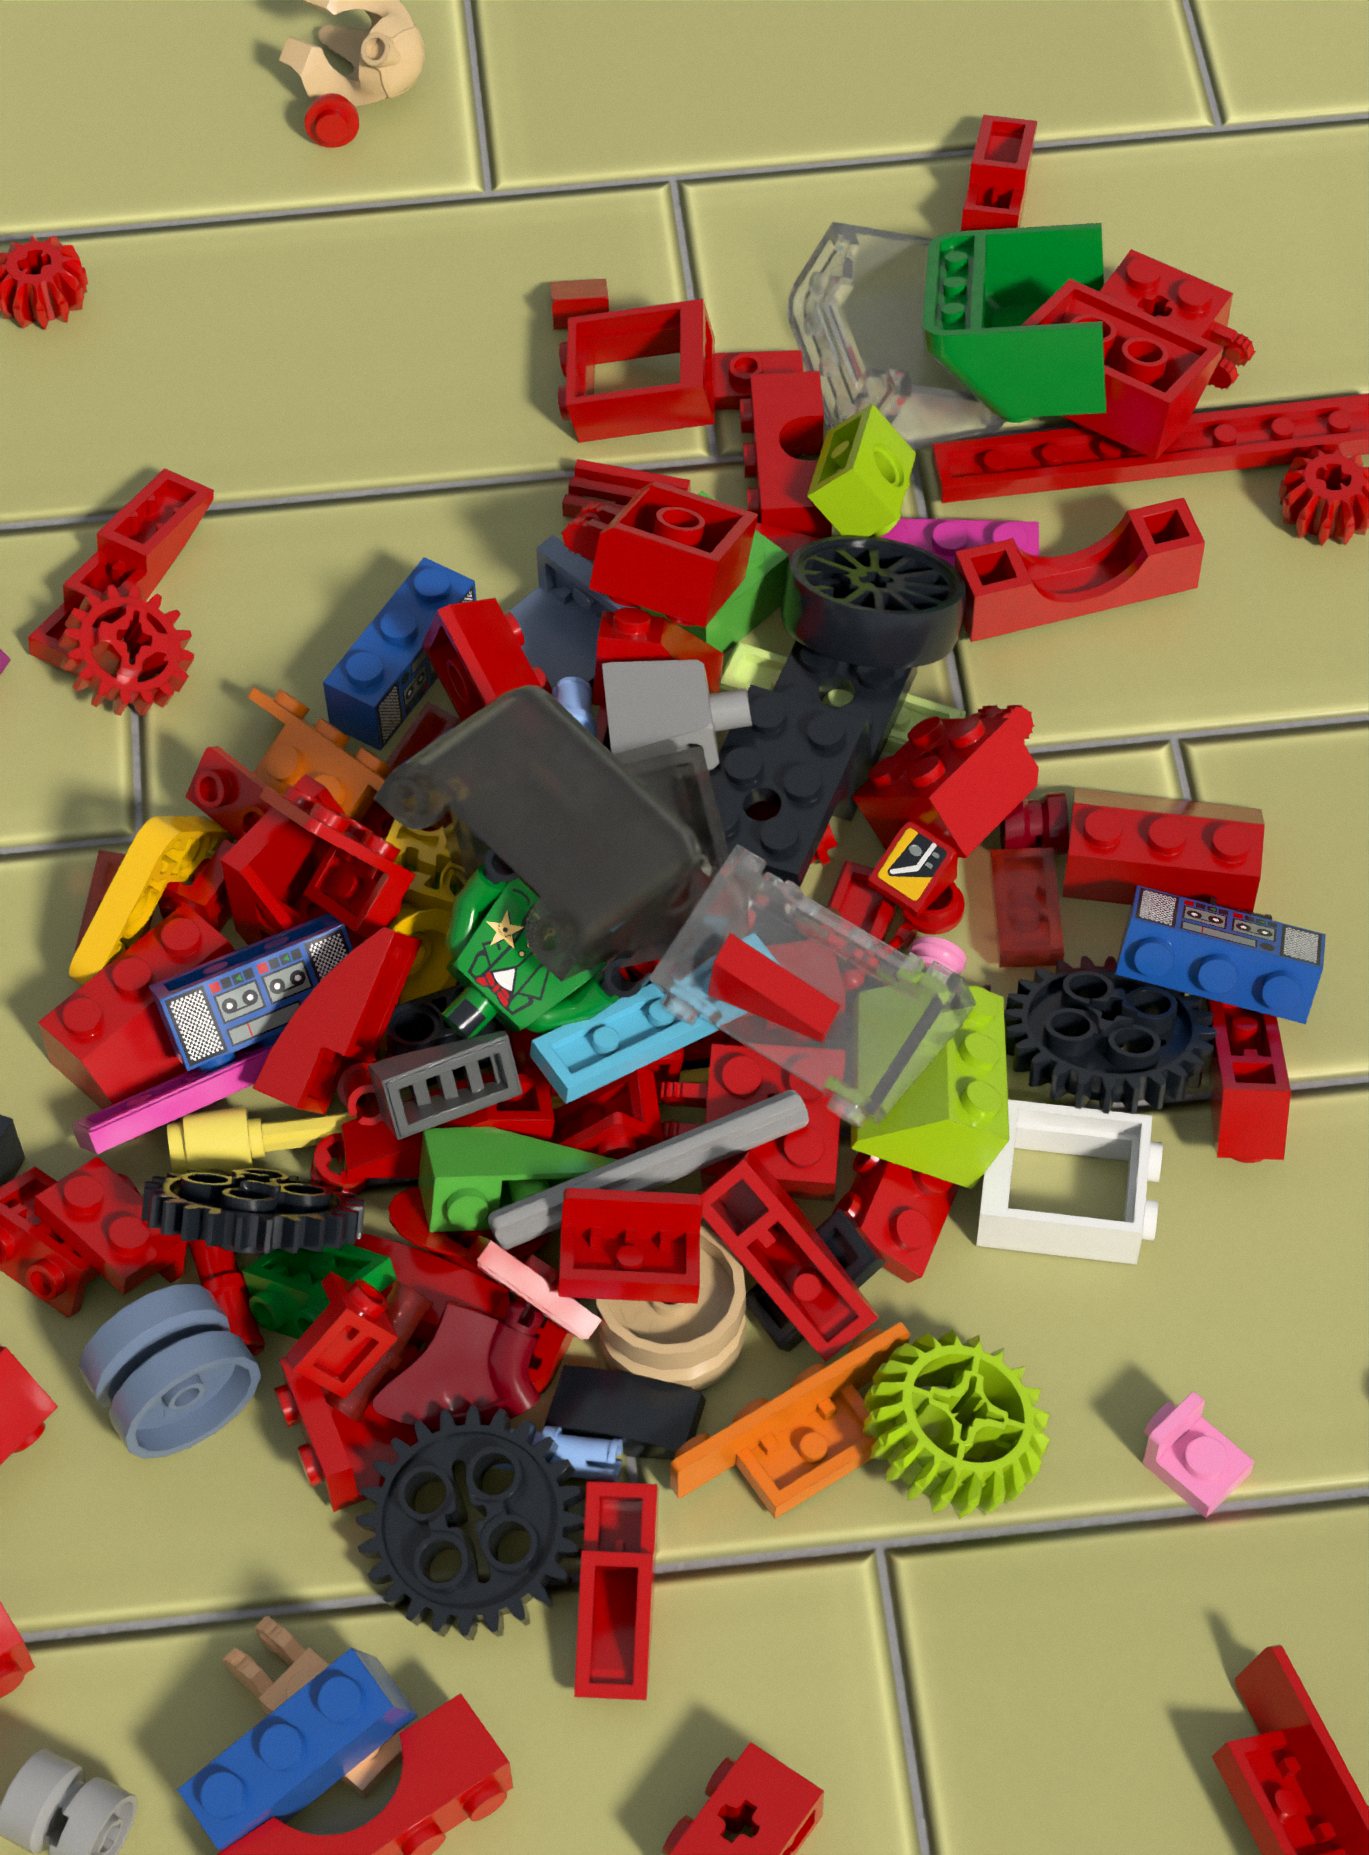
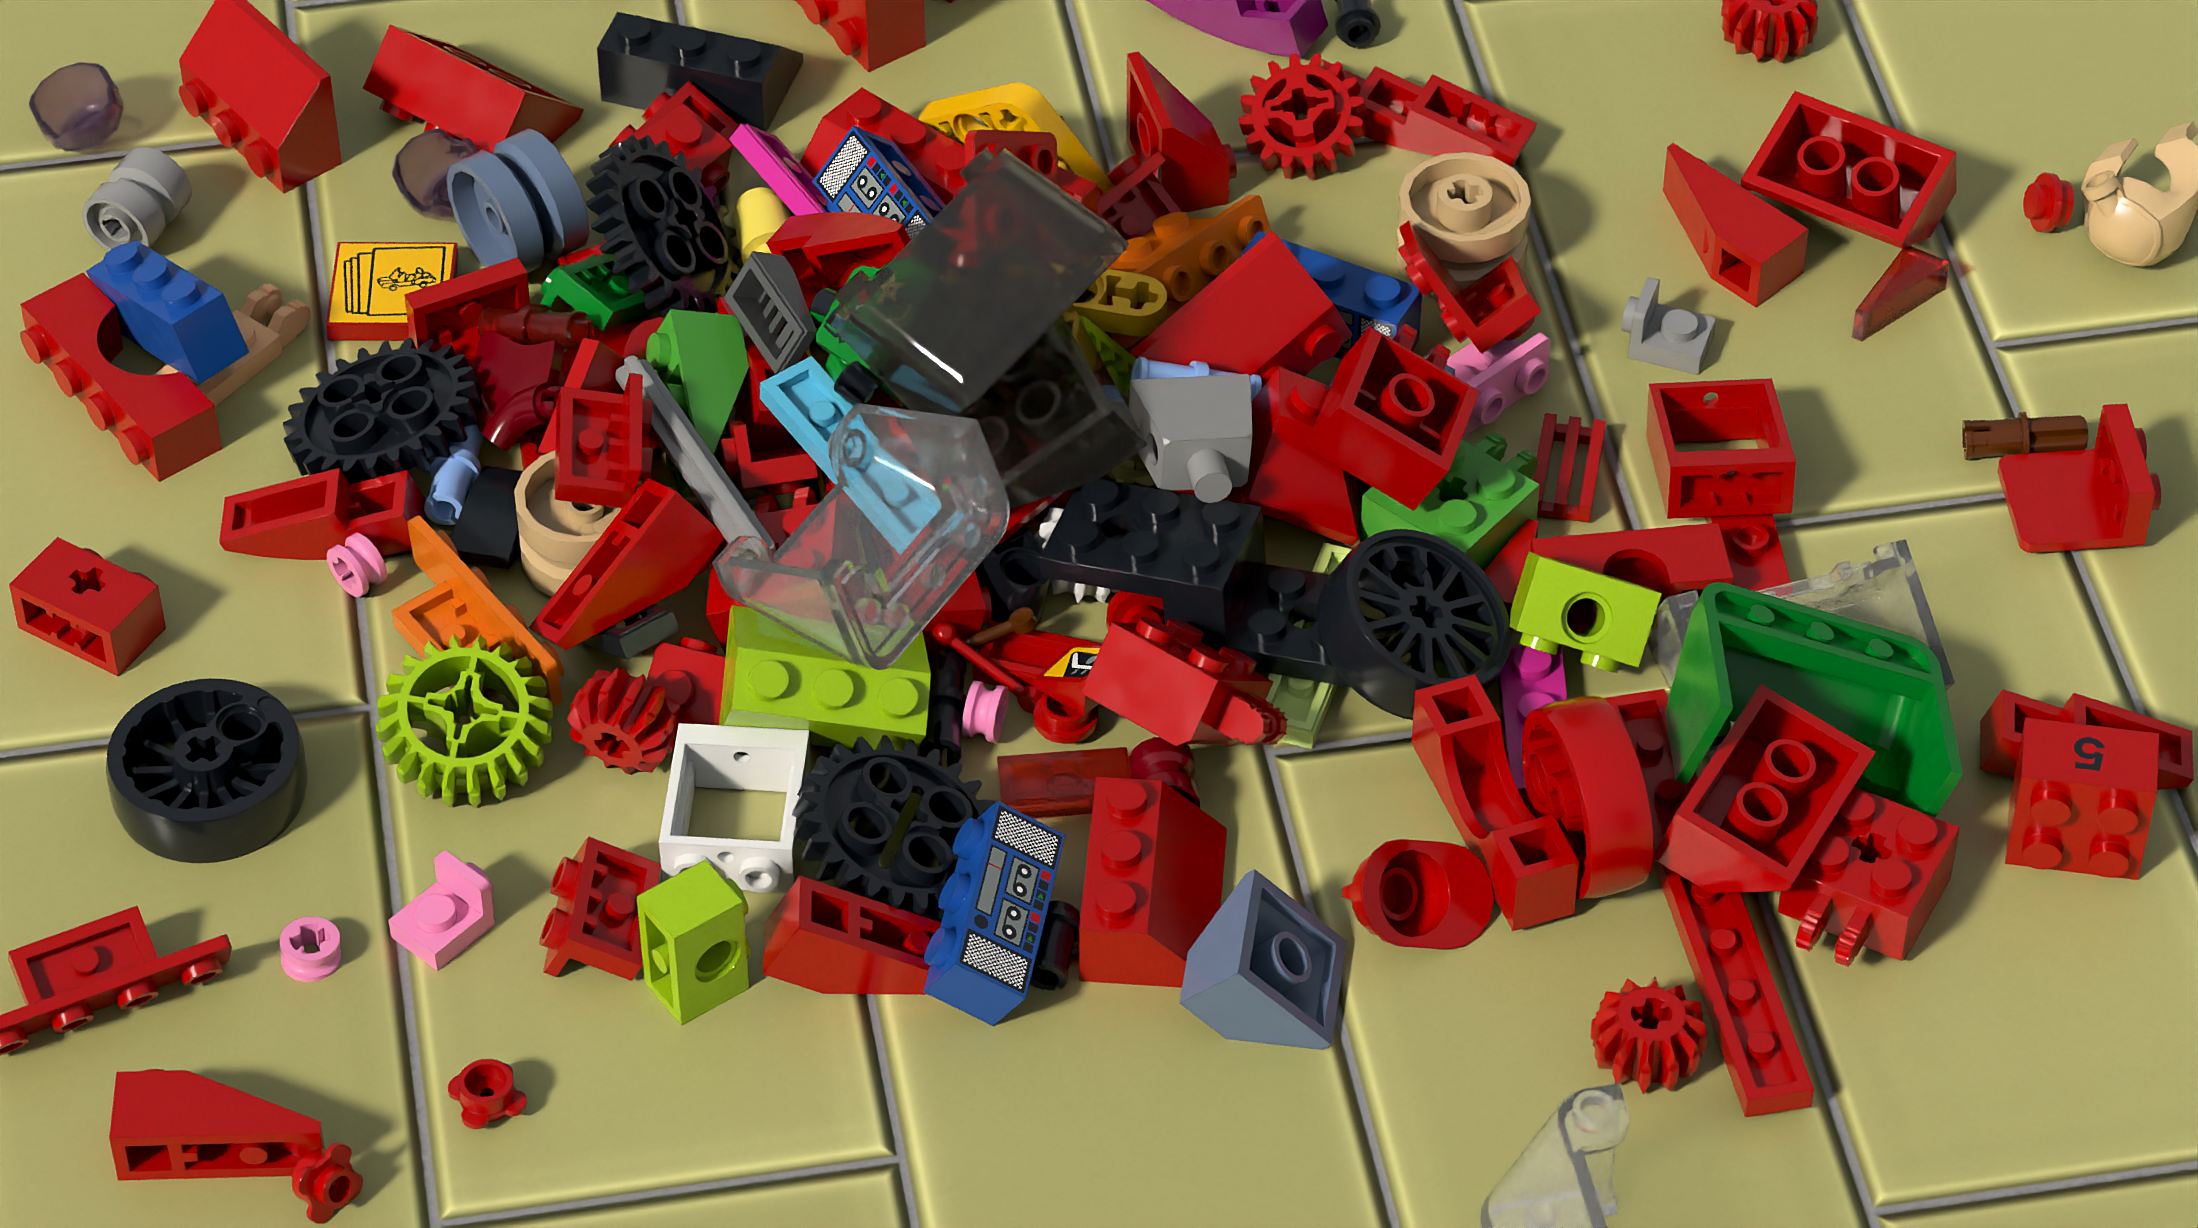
camera: 85 degrees right, 10 degrees down
red bracket [286,1272,398,1399] -> none
red slope [550,278,609,330] -> none
red piece [708,933,840,1043] -> none
none -> black piece [106,678,307,863]
none -> bright pink bush [280,917,341,982]
none -> yellow tile [326,242,459,341]
none -> bright pink bush [327,533,388,598]
none -> hair [392,128,480,221]
none -> red bracket [540,836,661,981]
none -> red gear [567,667,682,775]
none -> lime brick [637,859,752,1026]
none -> red slope [1126,51,1237,213]
none -> sand blue slope [1179,869,1347,1050]
none -> red piece [1341,839,1494,950]
none -> tan wheel [1395,152,1531,298]
none -> red bracket [1398,220,1542,354]
none -> bright pink bracket [1446,332,1551,438]
none -> red piece [1522,696,1653,899]
none -> light grey bracket [1622,277,1716,375]
none -> red slope [1663,143,1809,308]
none -> red slope [1741,91,1957,249]
none -> clear red piece [1852,246,1950,341]
none -> reddish brown axle [1962,412,2089,460]
none -> red bracket [1997,403,2161,553]
none -> red brick [2005,717,2159,880]

